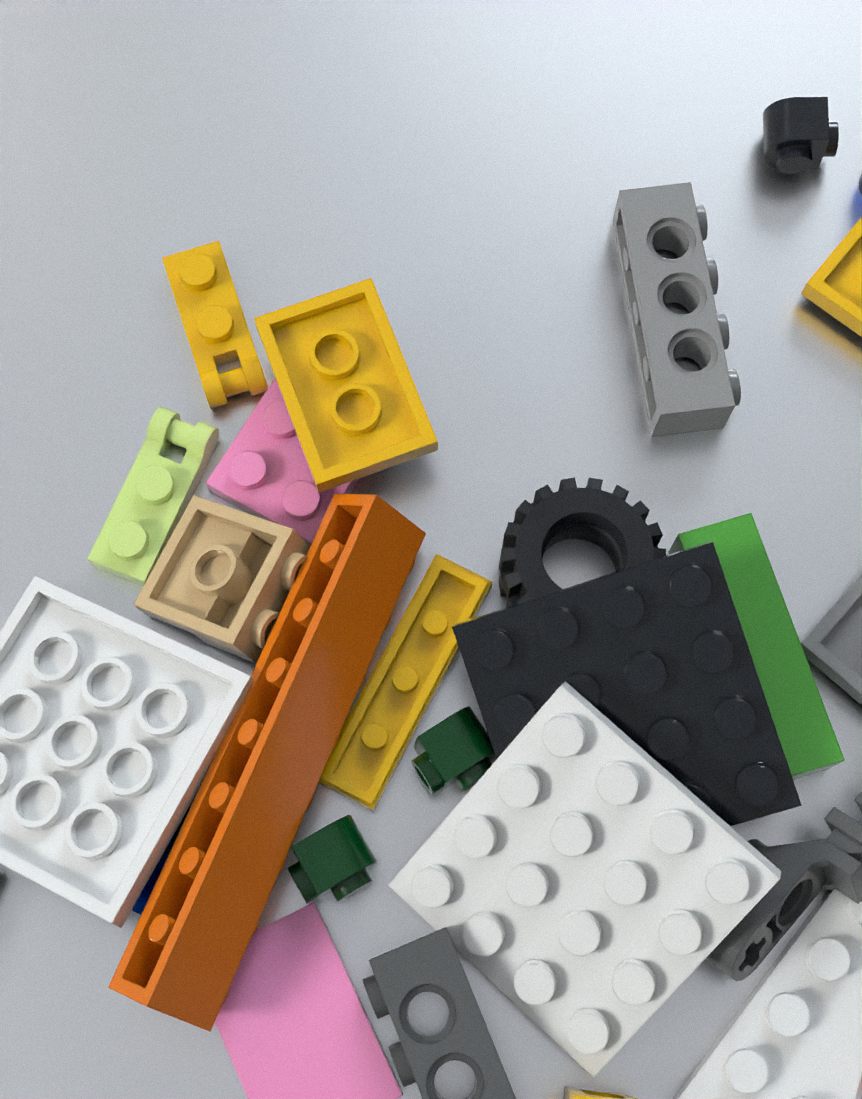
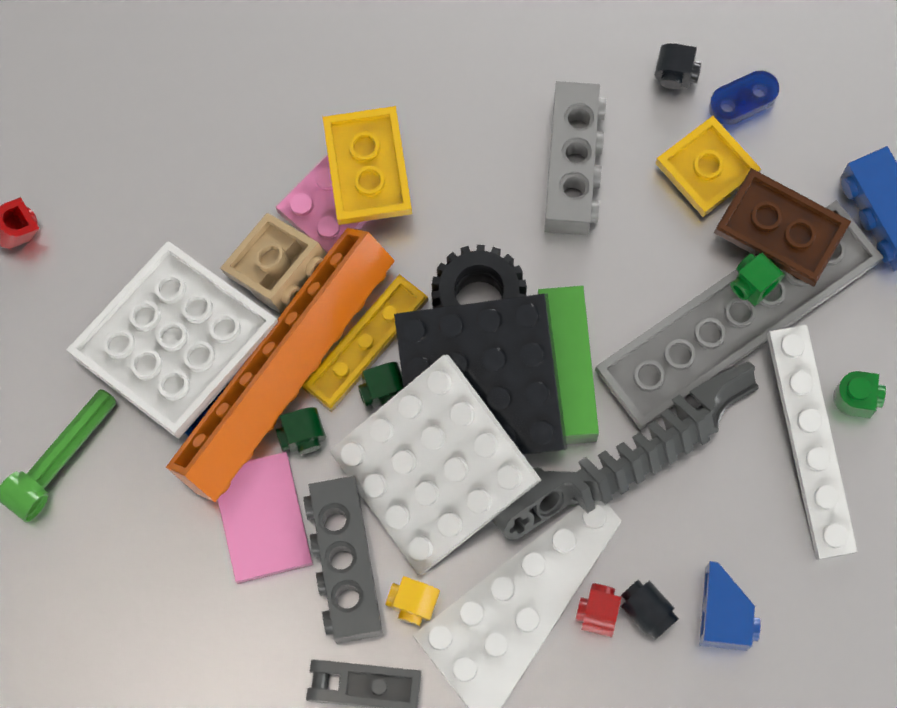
camera: 15 degrees right, 0 degrees up
yellowish green plate [87,406,219,586] -> none
yellow plate [162,240,268,409] -> none

